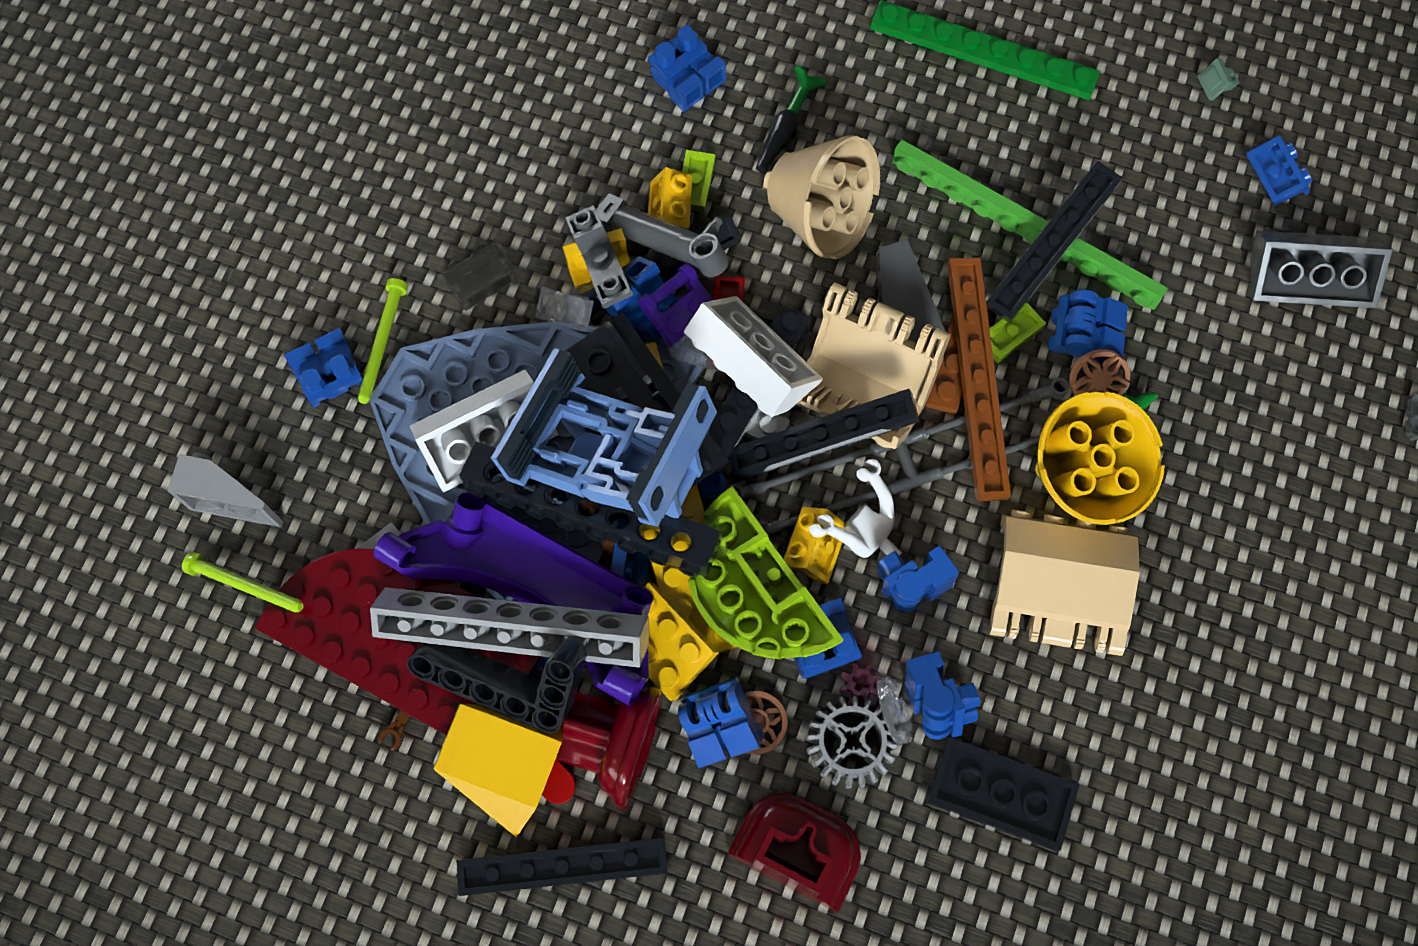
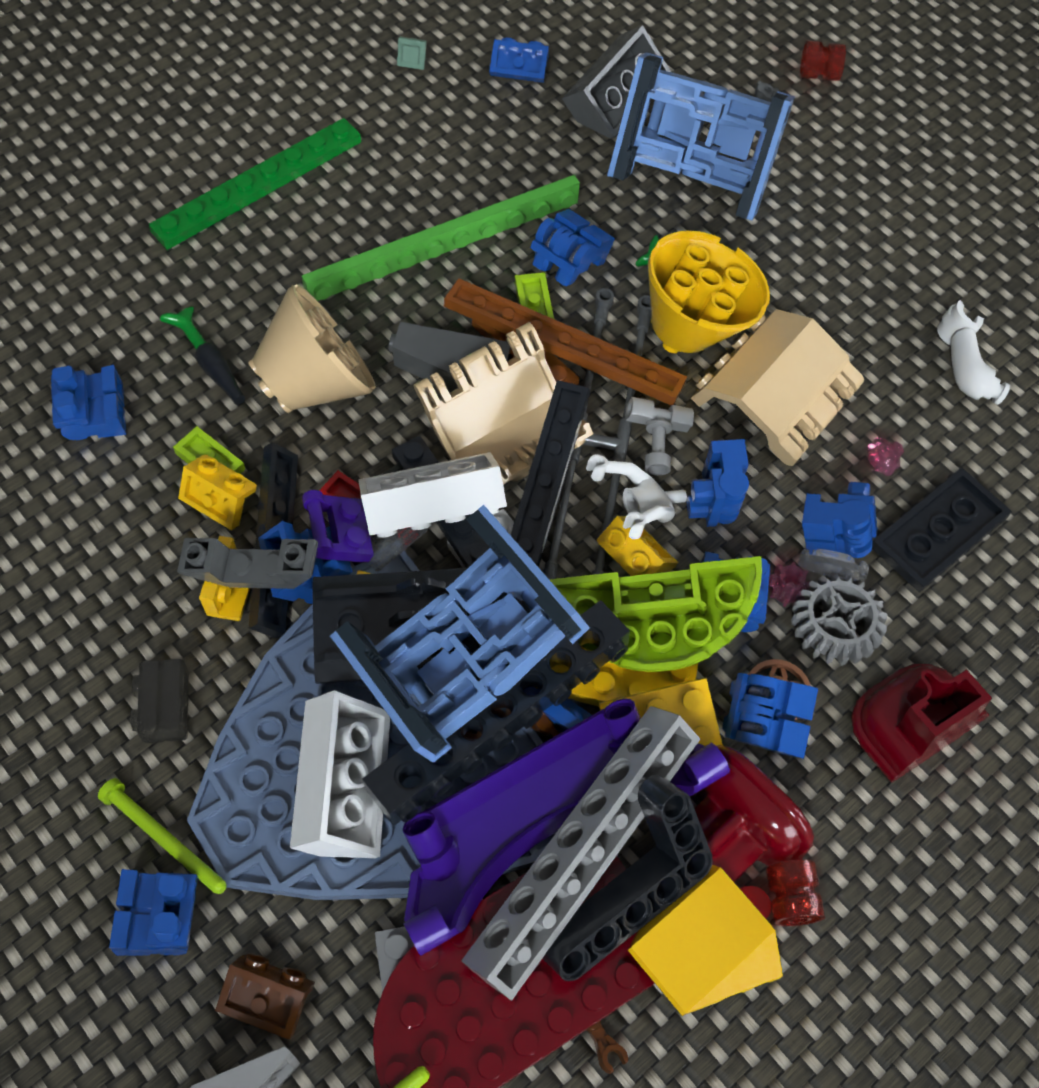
camera: 65 degrees left, 10 degrees down
black plate [456,838,668,896] -> none
clear panel [535,287,600,333] -> none
dark grey piece [596,193,729,277] -> none
black plate [986,160,1123,323] -> none
nougat wheel [1069,349,1130,396] -> none
none -> reddish brown bracket [215,954,315,1040]
none -> medium blue container [607,52,795,221]
none -> light grey bar [625,397,694,476]
none -> clear red wheel [766,860,826,927]
none -> clear pink piece [867,437,904,476]
none -> white piece [937,300,1010,405]

